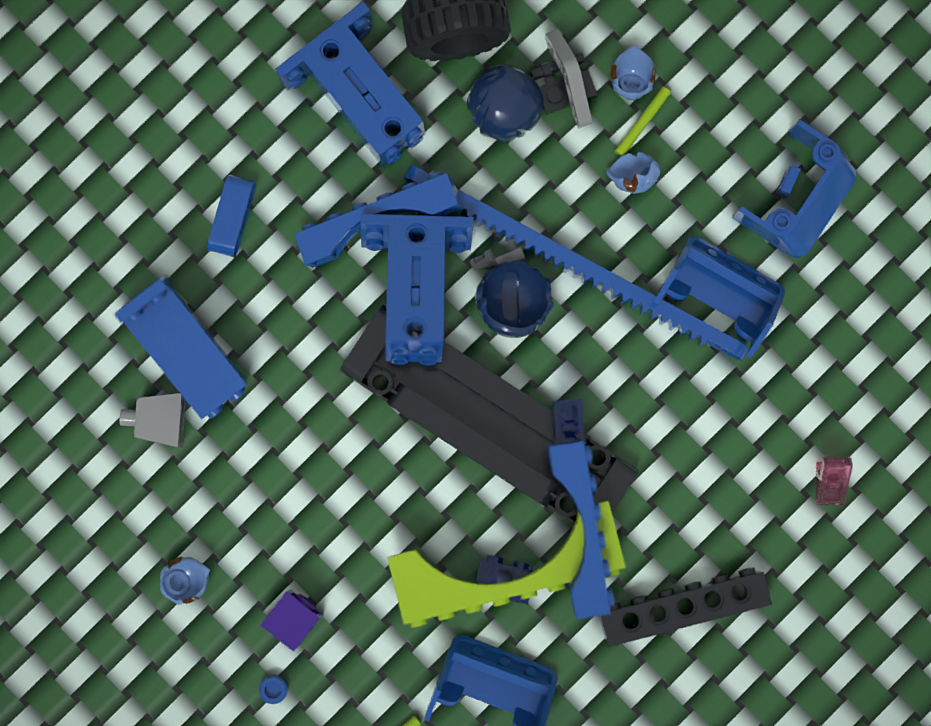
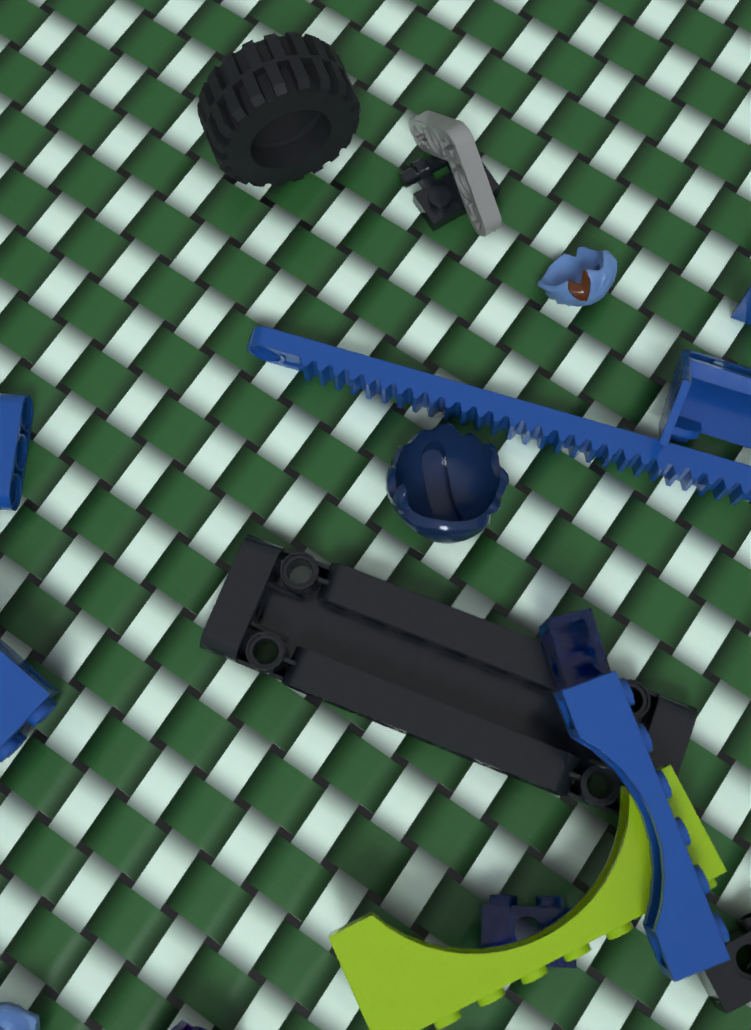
camera: 10 degrees left, 10 degrees down
blue brick [275,2,425,166] -> none
blue arch [294,172,464,268] -> none
blue brick [361,214,473,365] -> none
dark blue piece [467,64,544,143] -> none
dark grey slope [469,247,525,269] -> none
medium blue hair [610,45,656,101] -> none
lime bar [614,86,671,157] -> none

